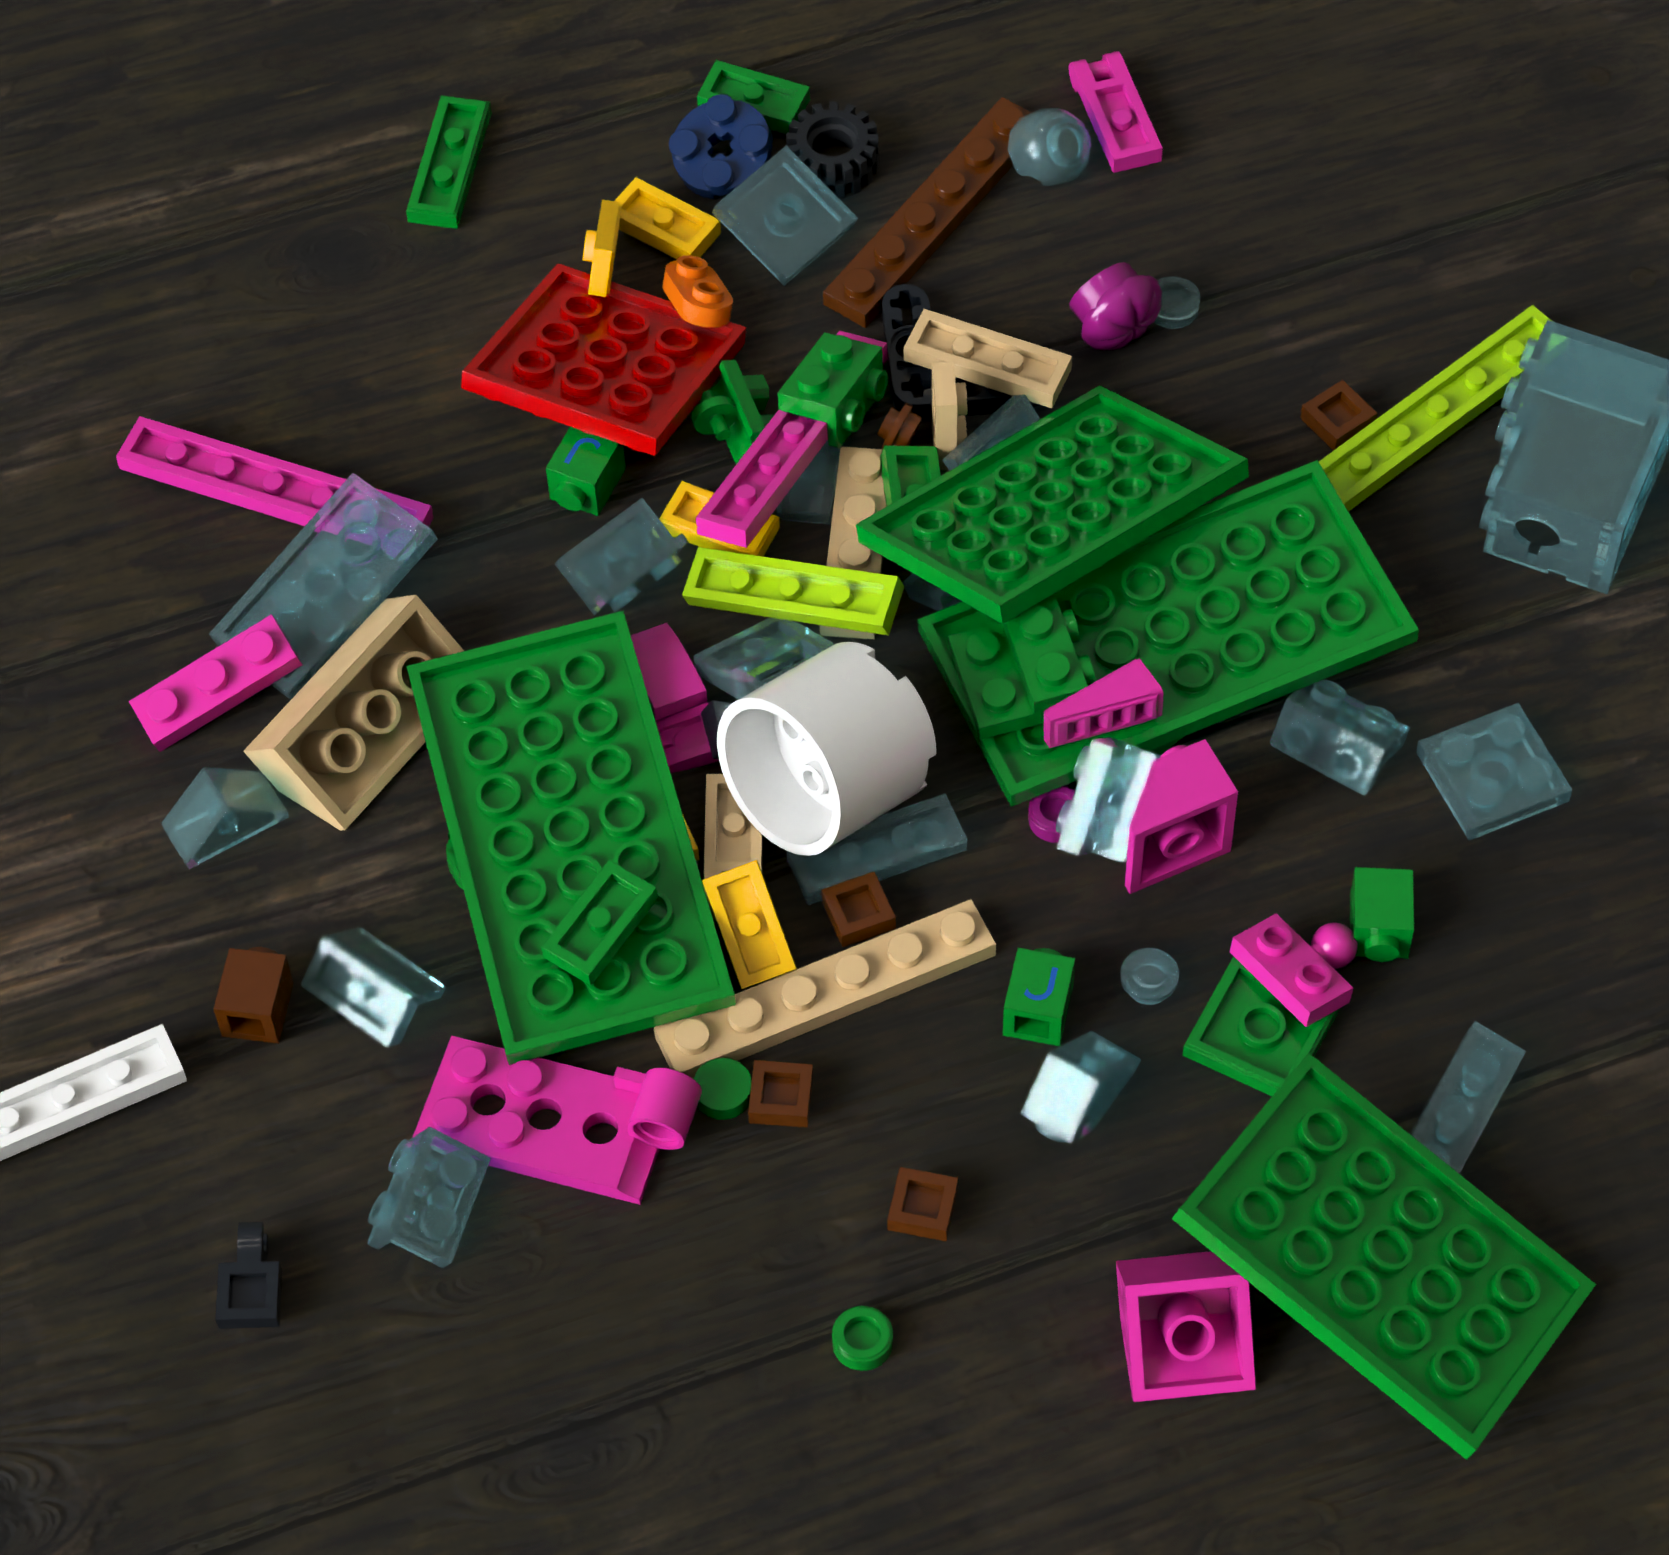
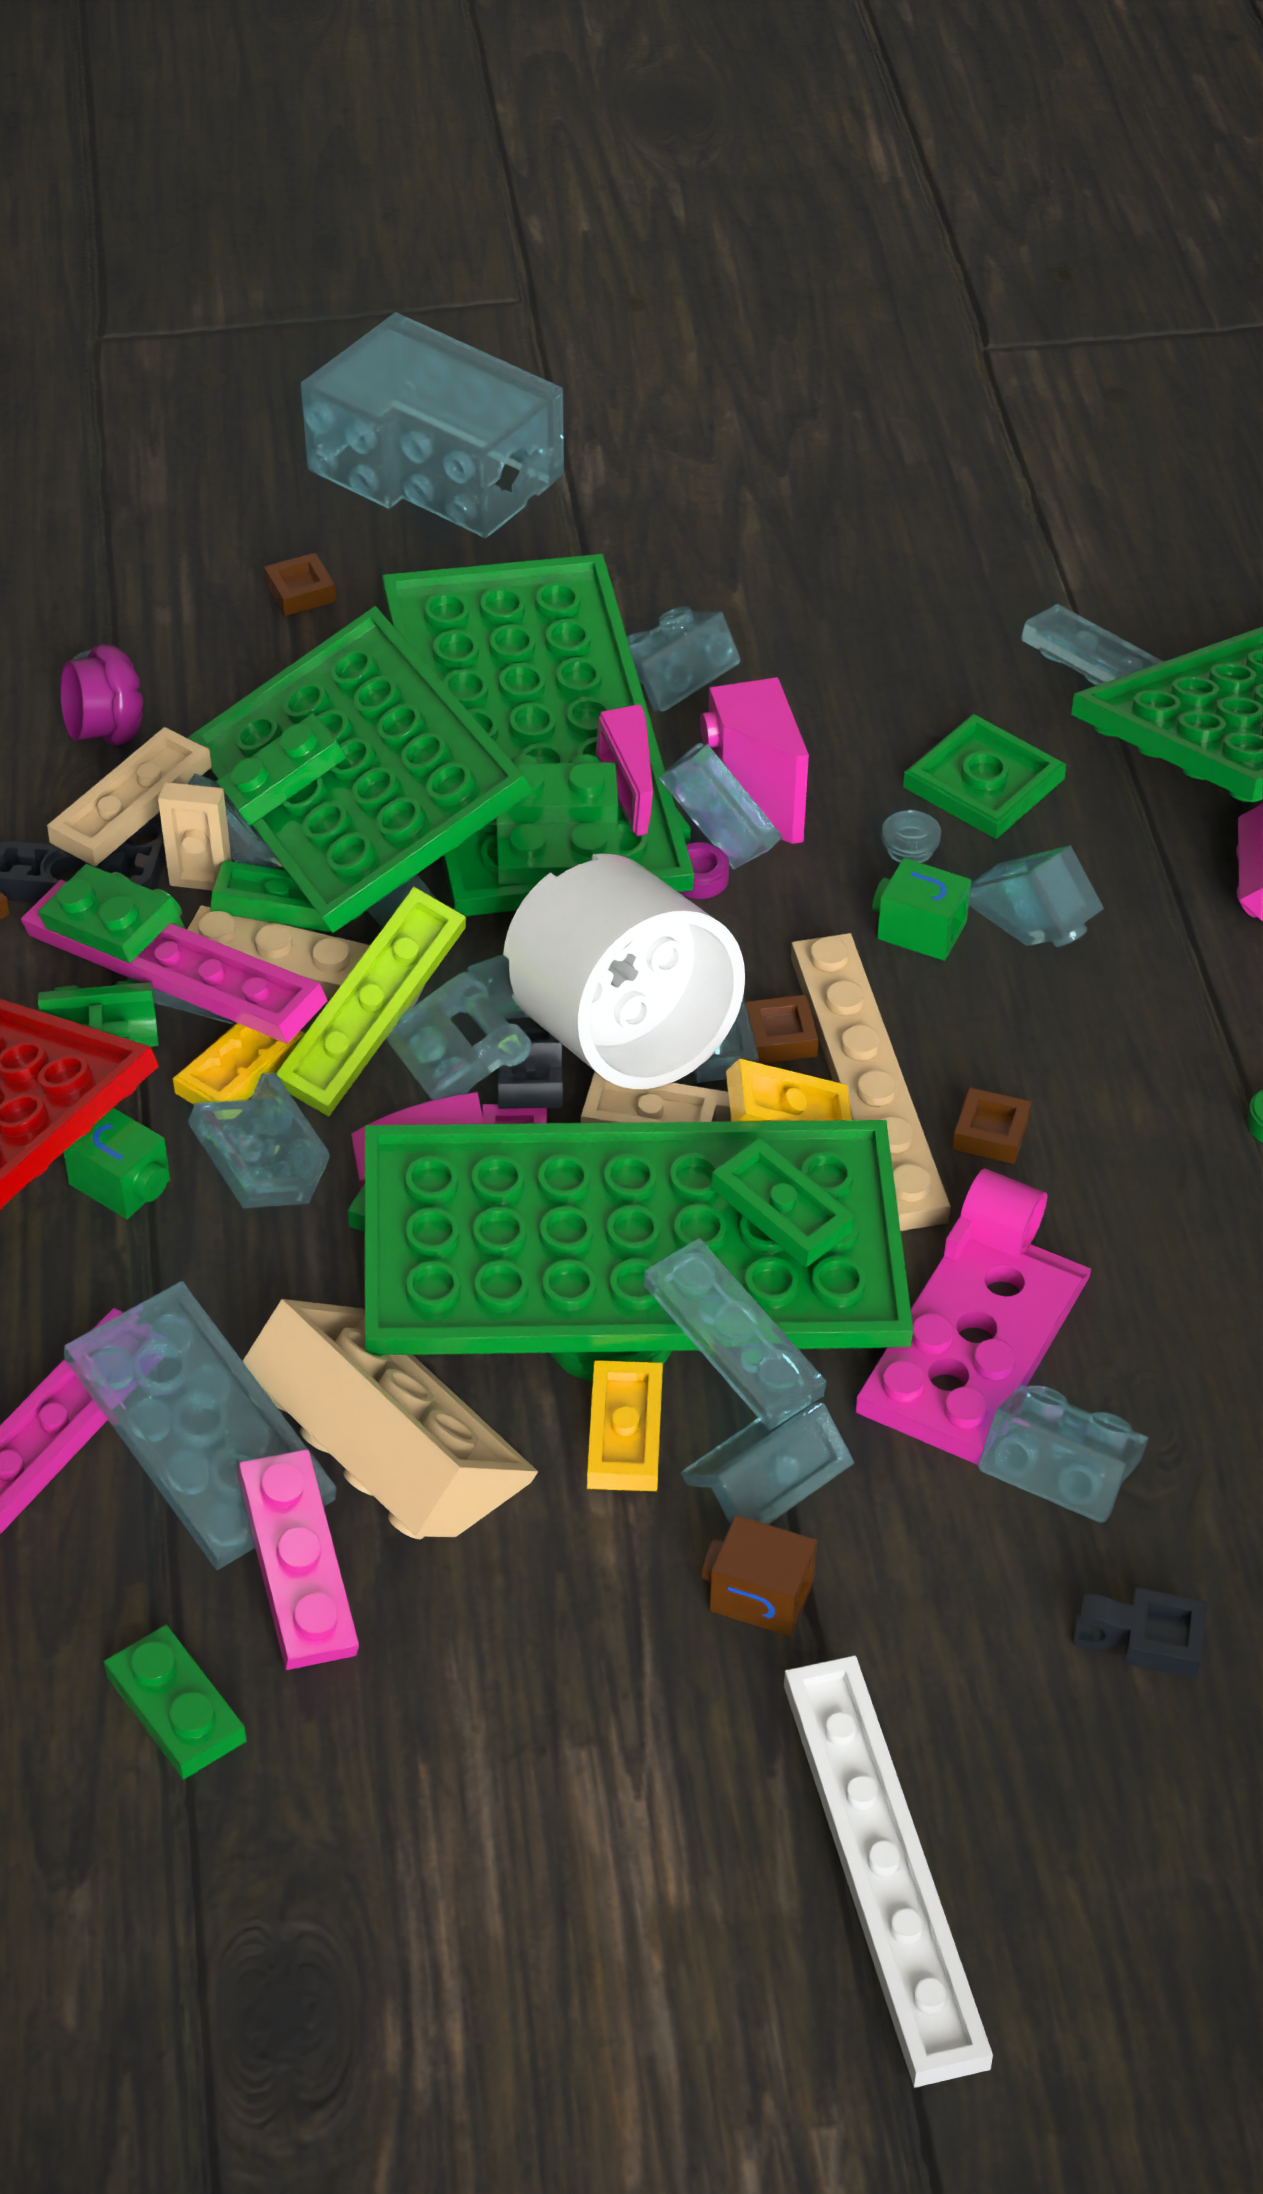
camera: 80 degrees left, 10 degrees down
clear light blue slope [161,767,289,869] -> none
green tile [694,1058,752,1120] -> none
reddish brown plate [877,403,923,449] -> none
reddish brown plate [887,1167,959,1241] -> none
dark pink plate [1230,913,1358,1027] -> none
lime plate [1319,305,1571,512] -> none
green brick [1350,867,1414,962] -> none
clear light blue plate [1416,703,1572,840] -> none
none -> green plate [104,1624,247,1780]
none -> green plate [216,713,347,826]
none -> yellow plate [587,1361,663,1491]
none -> clear light blue plate [644,1238,827,1430]

